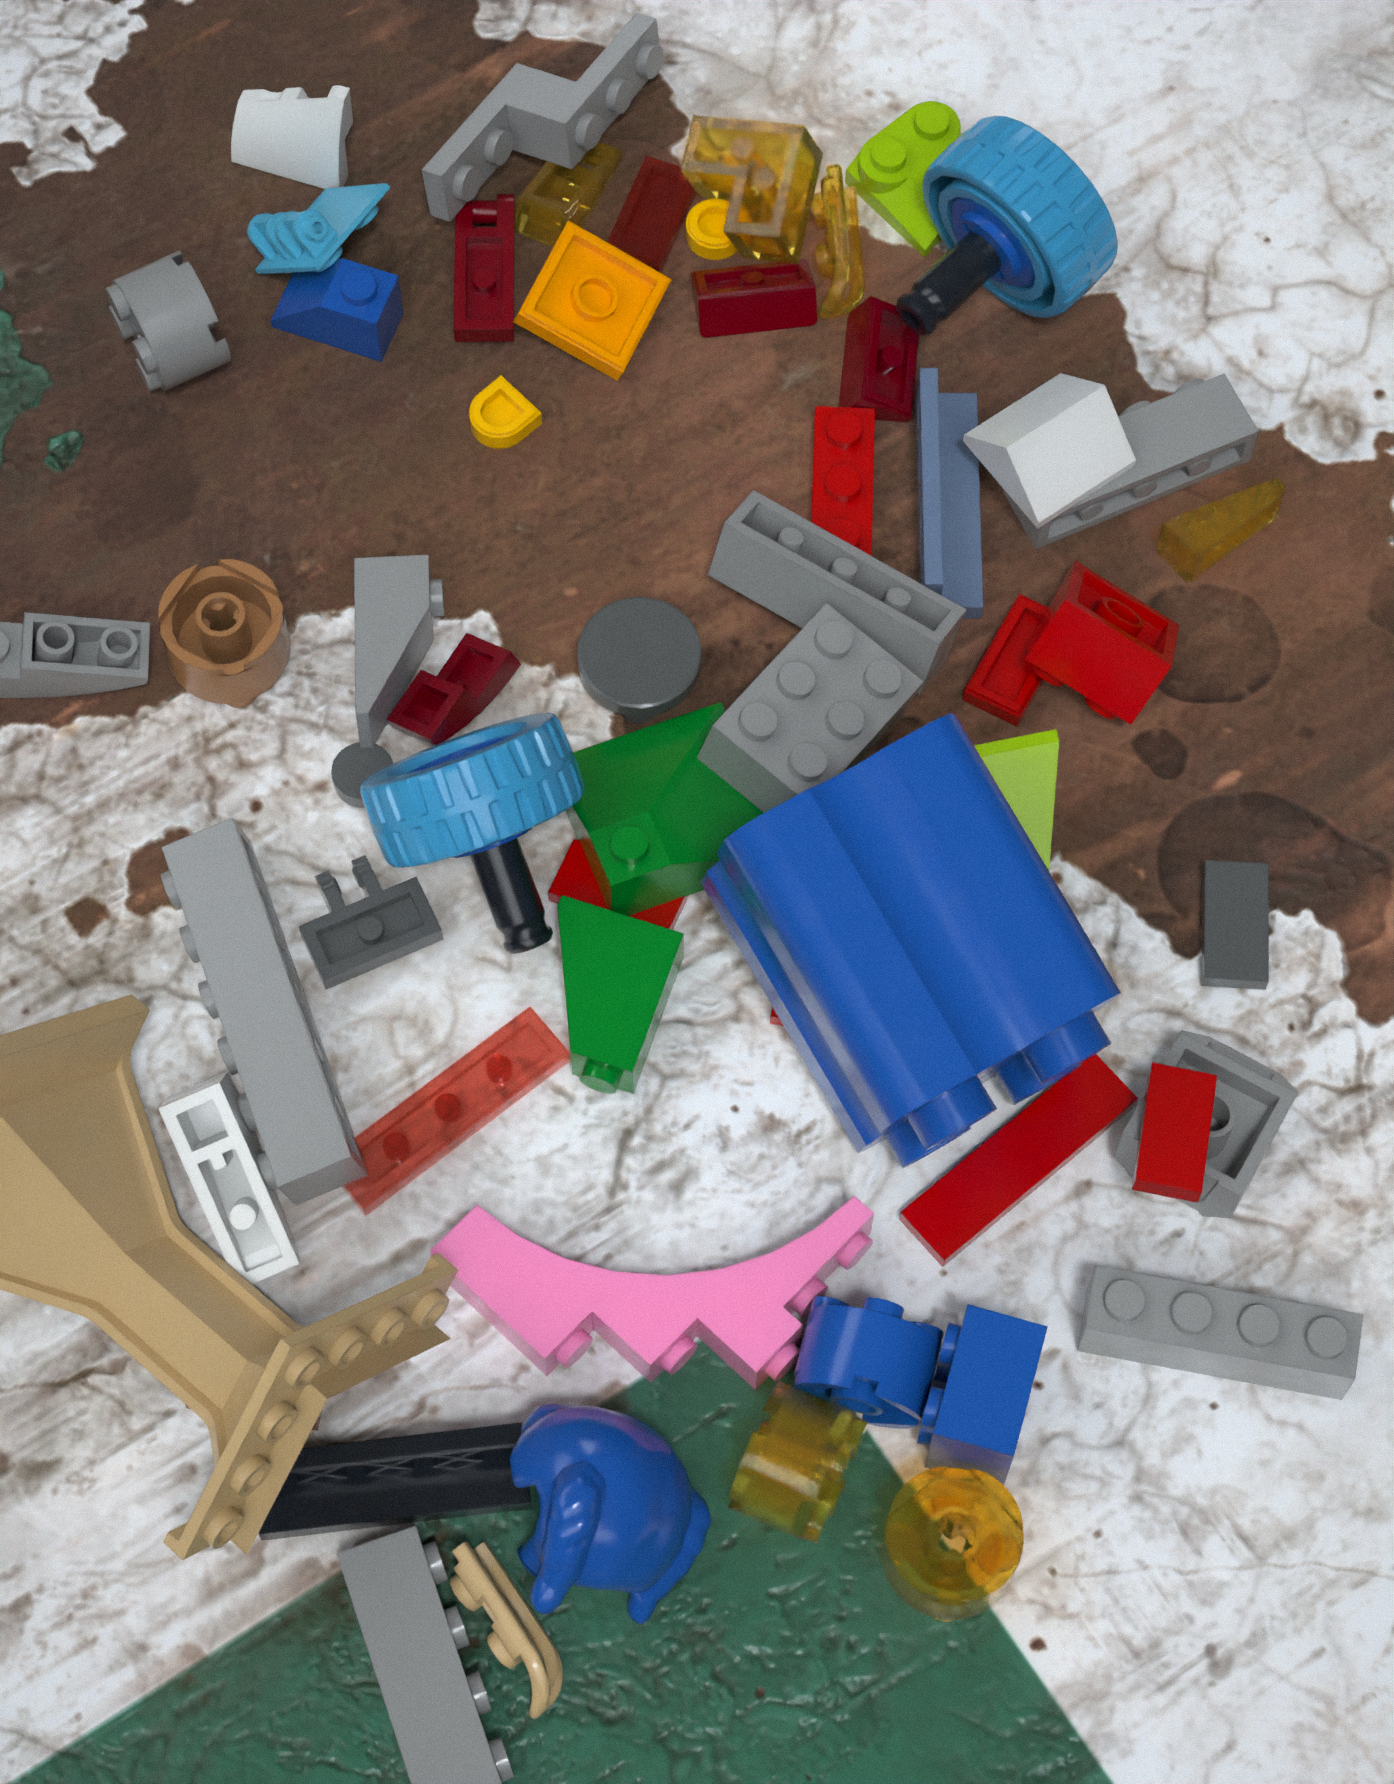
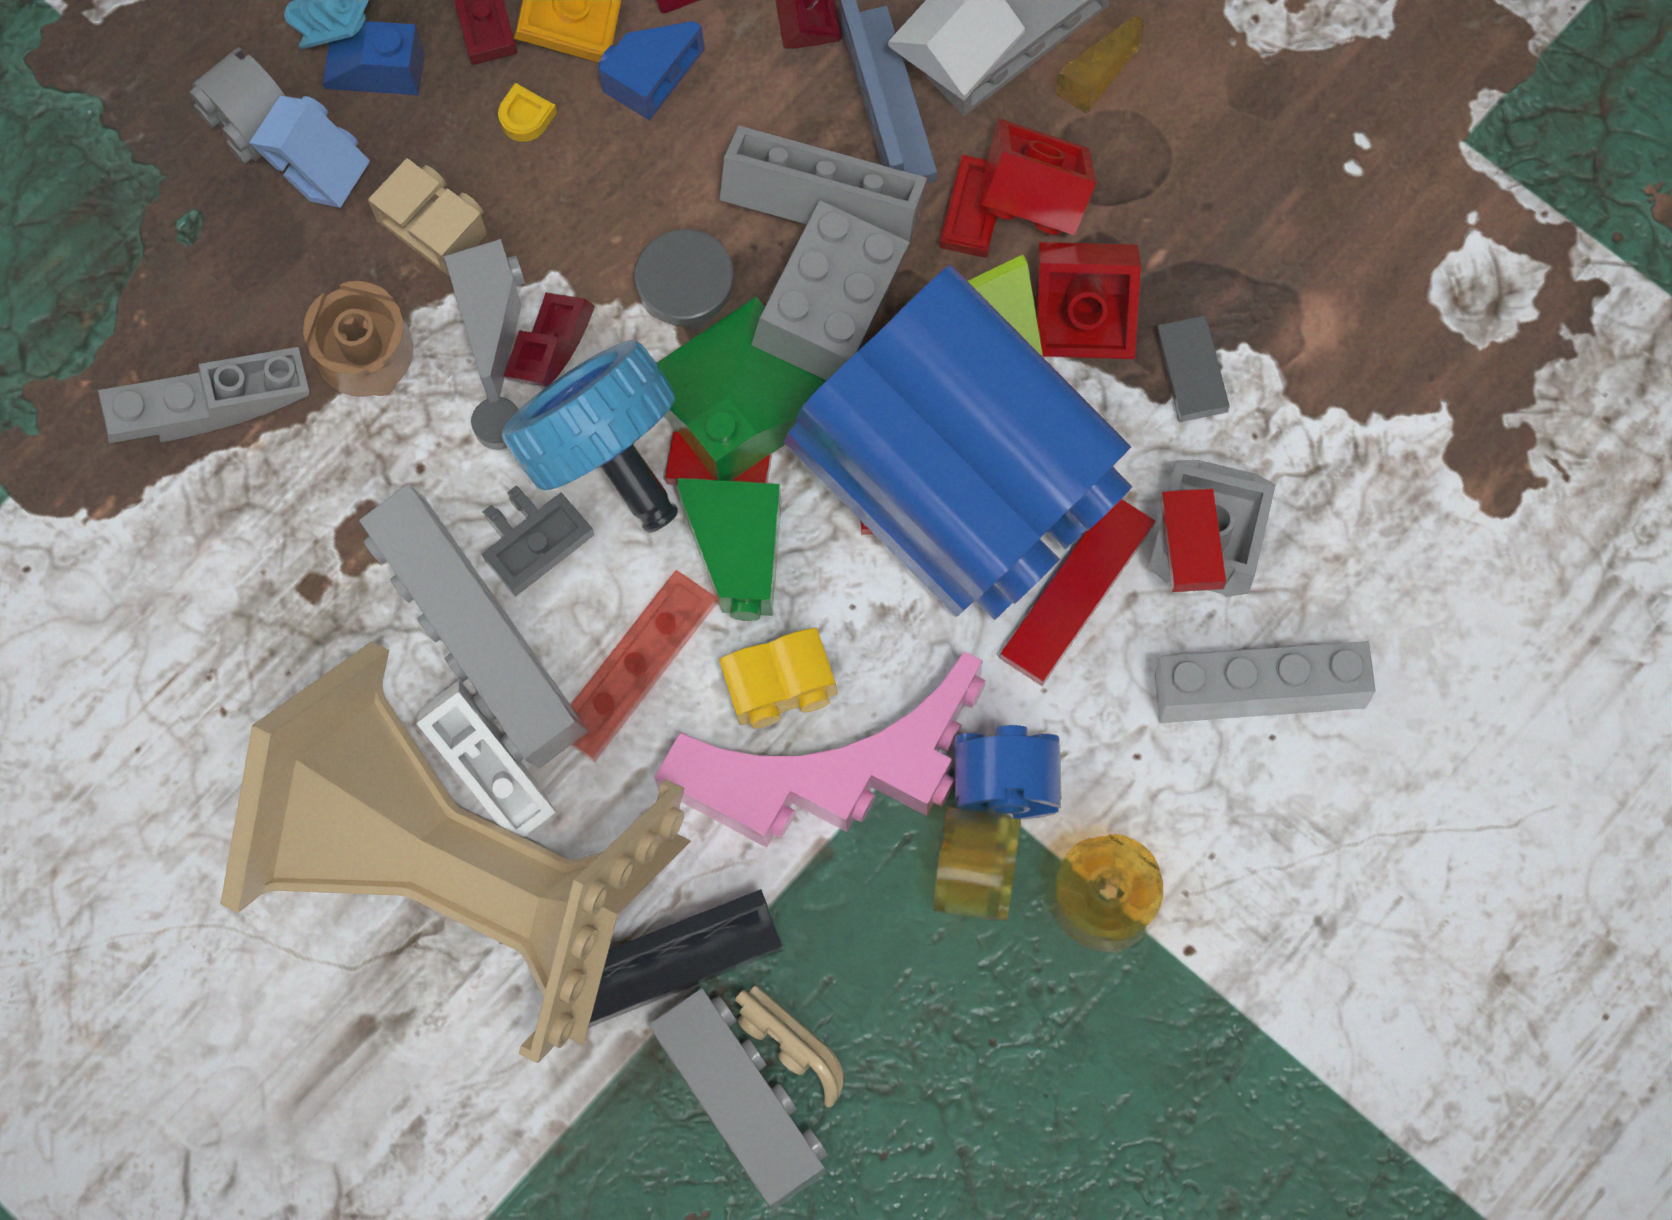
camera: 10 degrees left, 5 degrees up
blue piece [509,1403,711,1625] -> none
red plate [811,406,875,556] -> none
blue brick [917,1304,1048,1490] -> none
none -> light blue piece [249,96,370,208]
none -> tan piece [368,158,487,276]
none -> blue slope [598,21,705,121]
none -> yellow brick [719,627,838,729]
none -> red slope [1036,242,1141,359]

